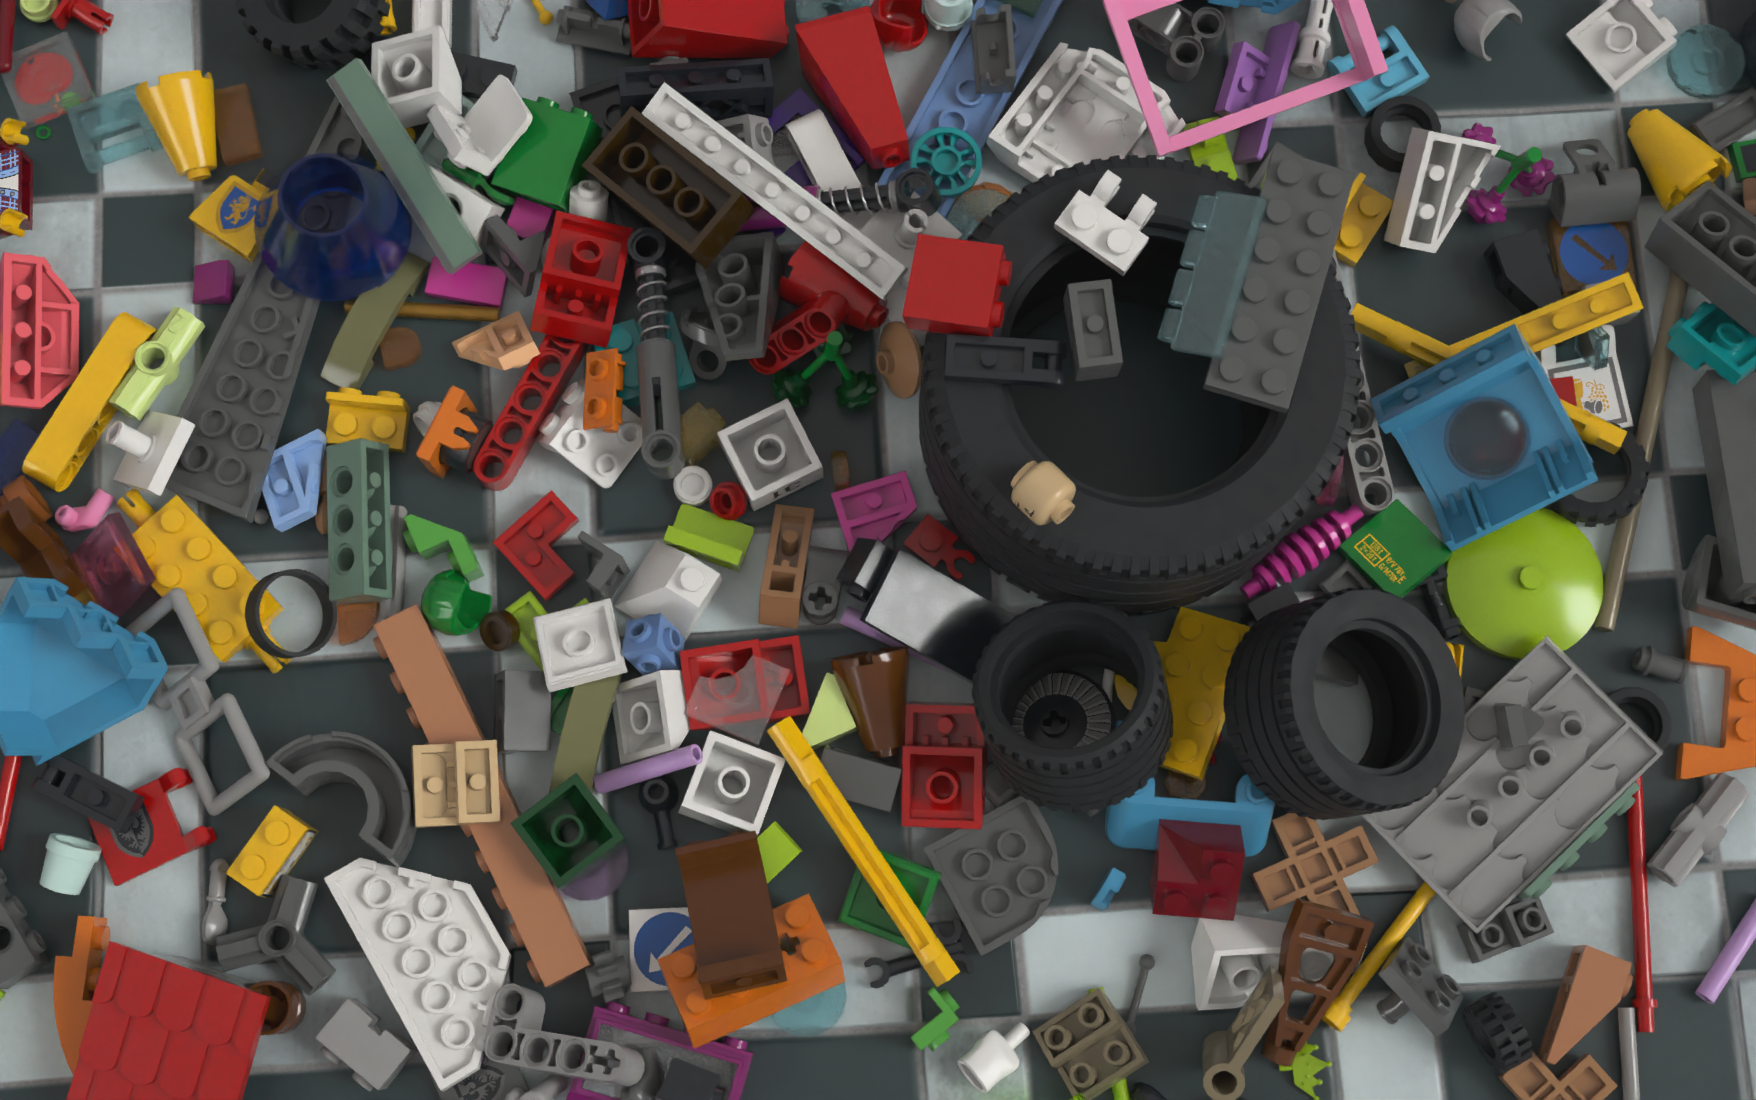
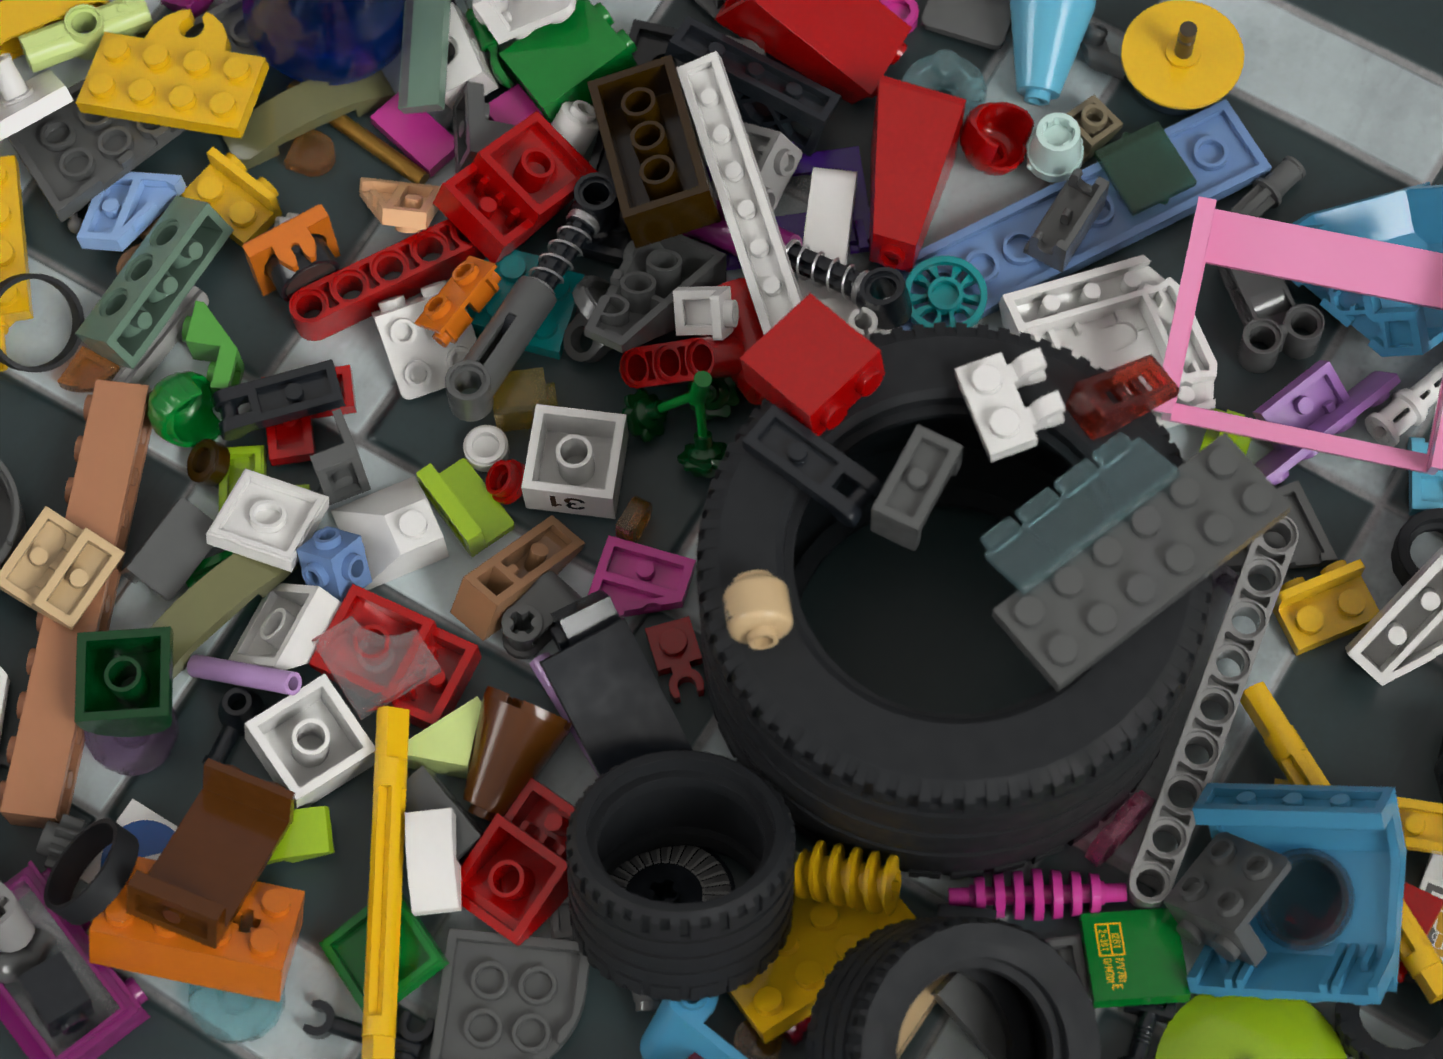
camera: 40 degrees right, 10 degrees down
none -> black tyre [44,818,139,925]
none -> yellow plate [76,9,269,139]
none -> black plate [211,359,345,441]
none -> white slope [405,807,461,916]
none -> white bracket [673,286,739,341]
none -> yellow piece [794,840,902,917]
none -> clear red slope [1066,354,1181,440]
none -> dark grey bracket [1163,832,1292,967]

